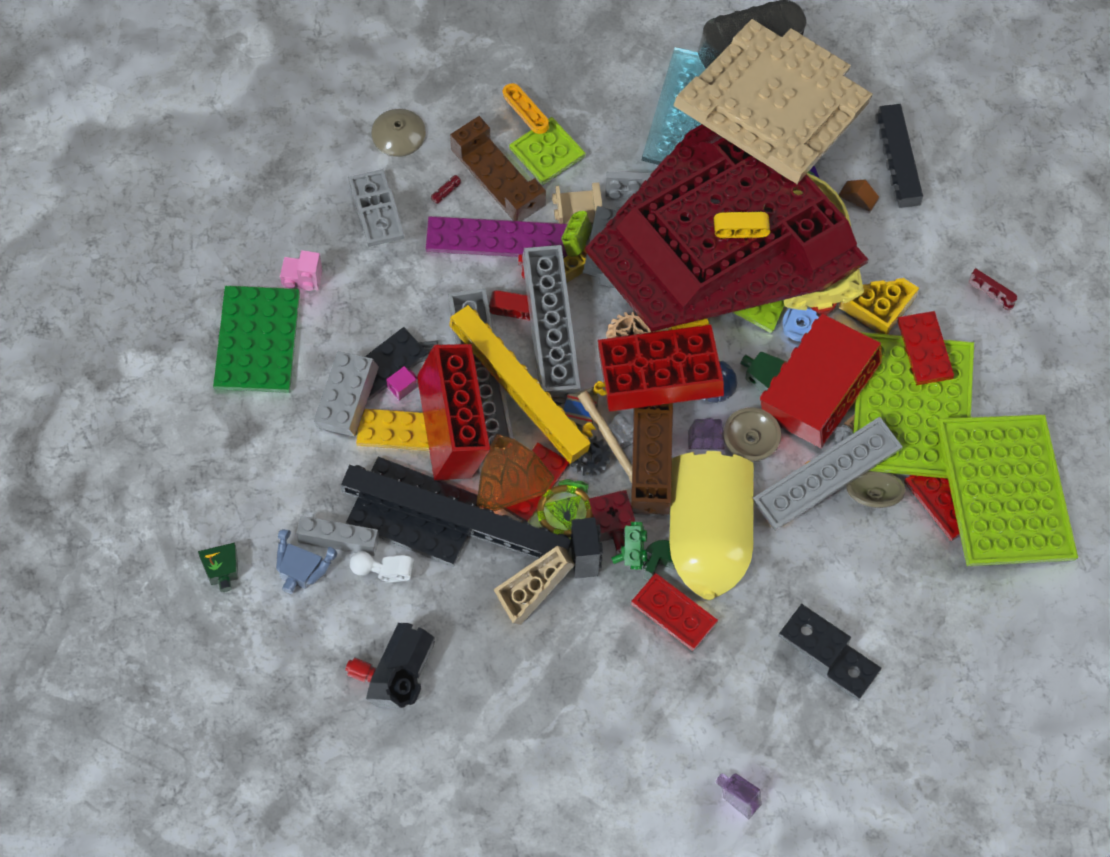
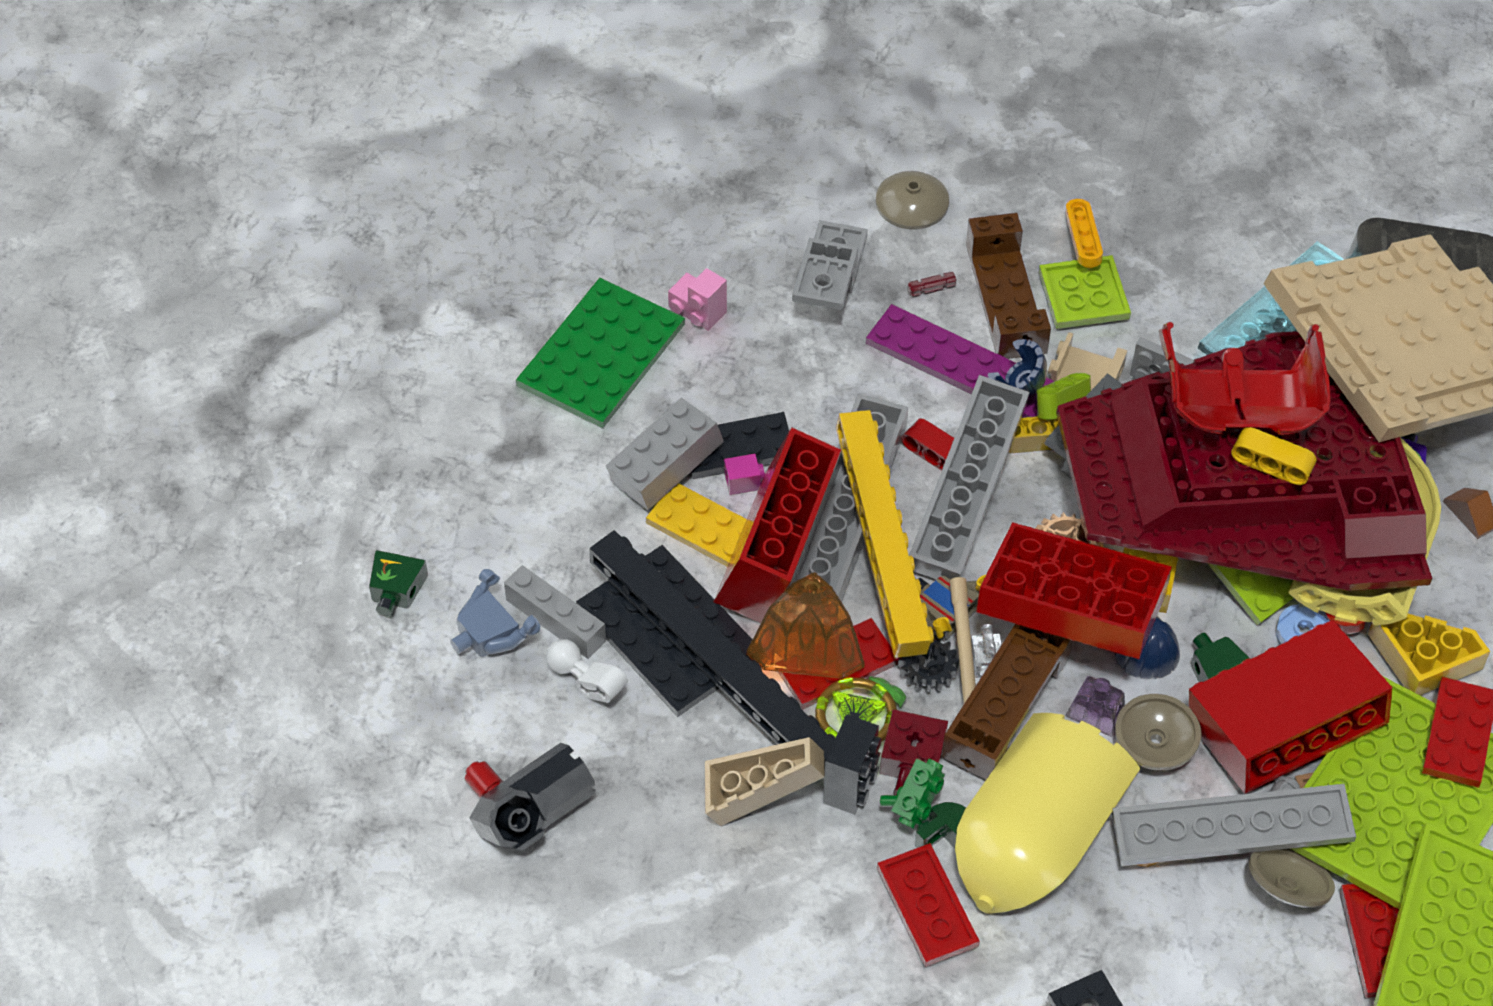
camera: 30 degrees right, 10 degrees down
none -> dark blue hair [988,339,1047,398]
none -> red piece [1159,322,1331,435]

